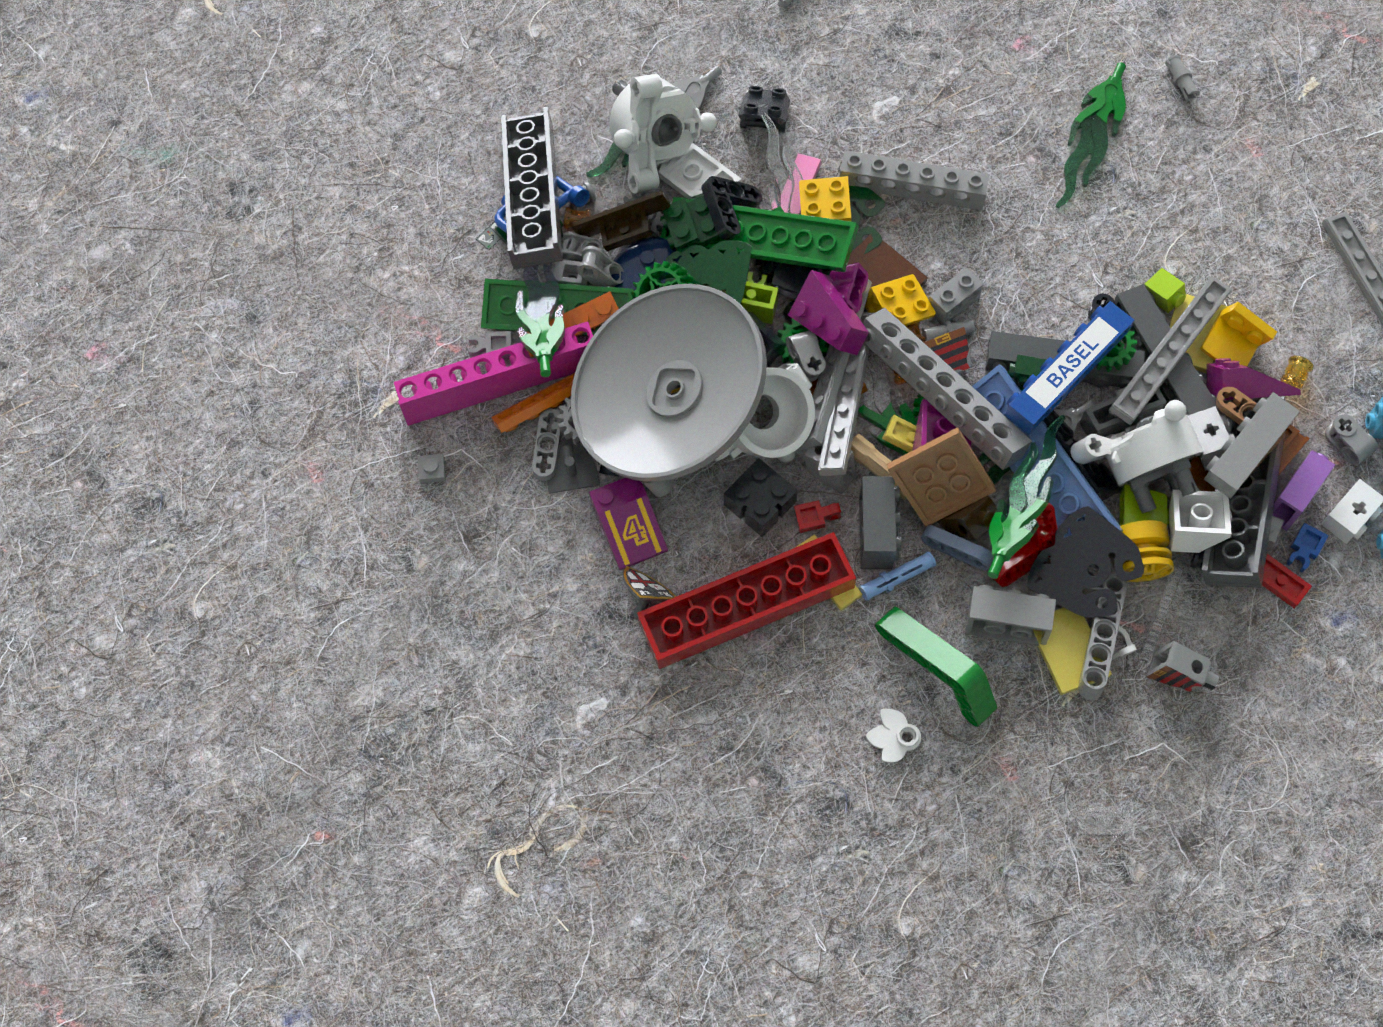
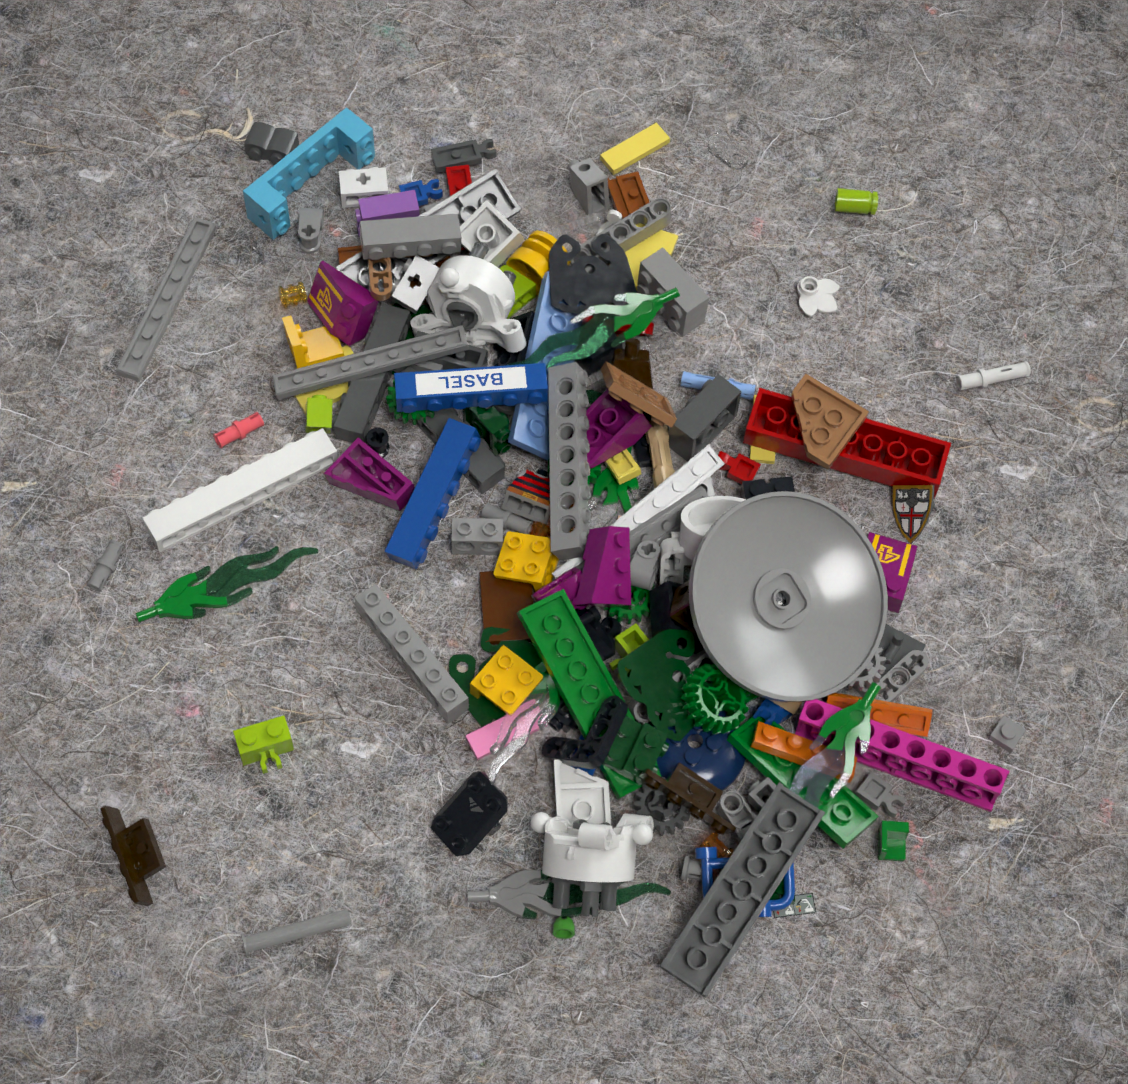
camera: 145 degrees left, 5 degrees down
light grey piece [577,246,624,287] -> none
green beam [874,606,997,727] -> none
sand blue beam [921,525,994,570] -> none
none -> white brick [143,428,338,552]
none -> coral pin [213,412,264,448]
none -> lime brick [233,715,294,774]
none -> magenta wedge [324,438,415,511]
none -> blue brick [384,418,481,570]
none -> dark grey plate [431,139,497,173]
none -> light yellow tile [600,122,670,175]
none -> dark orange plate [608,171,649,220]
none -> medium nougat plate [791,374,869,470]
none -> lime piece [835,188,878,215]
none -> green panel [878,820,909,862]
none -> white pin [956,361,1031,391]

